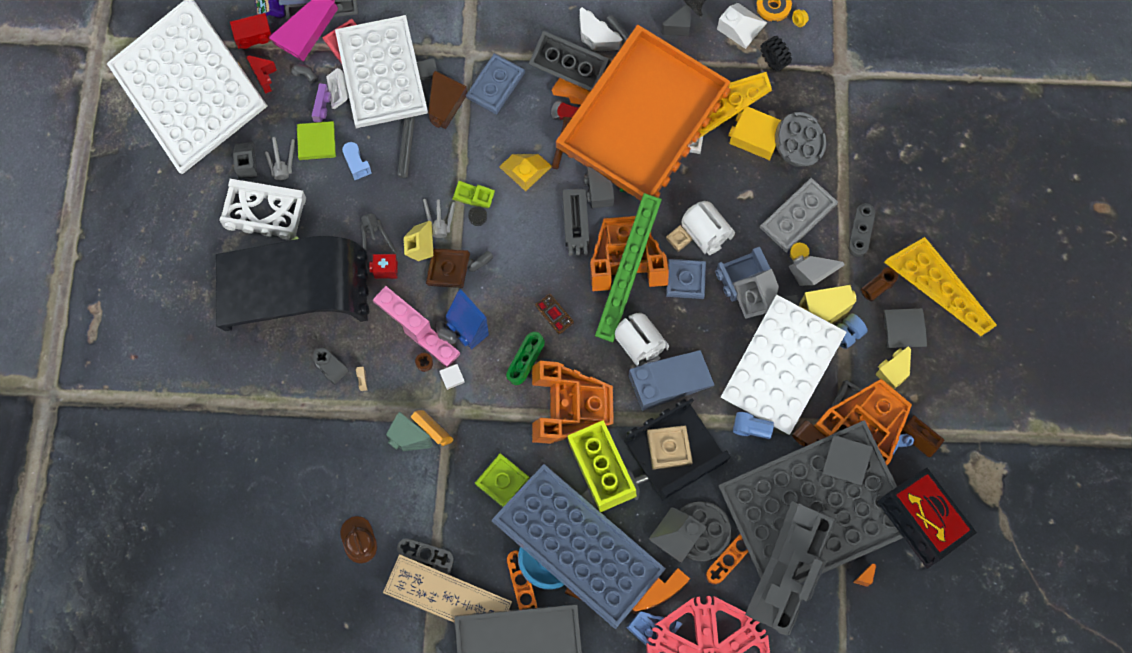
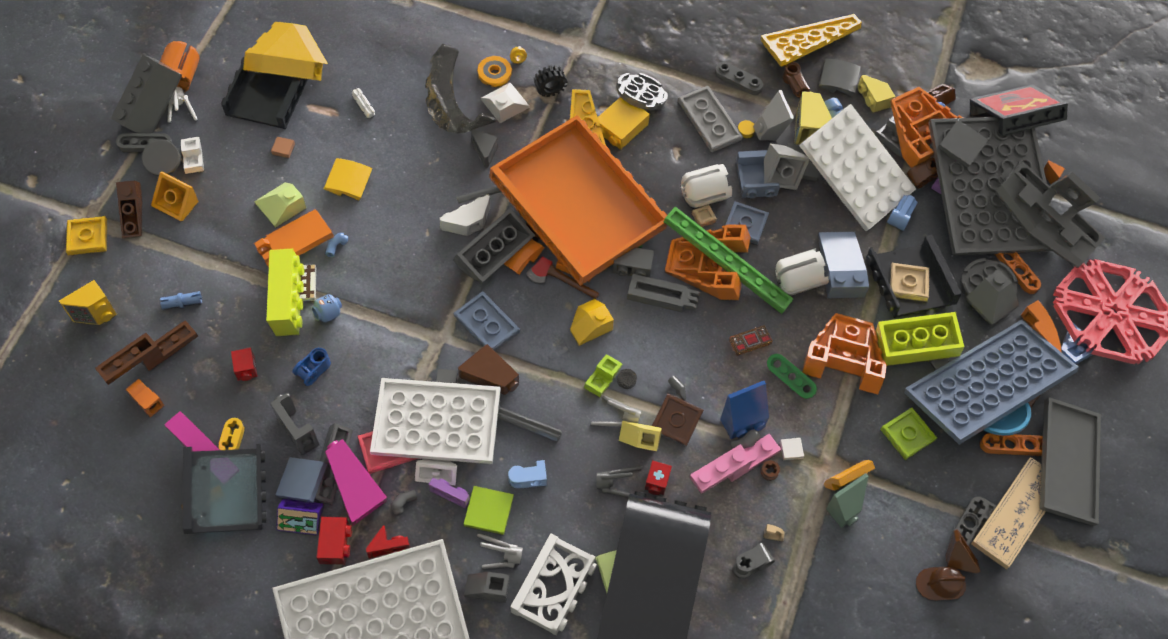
camera: 75 degrees left, 10 degrees down
none -> reddish brown slope [946,529,980,574]

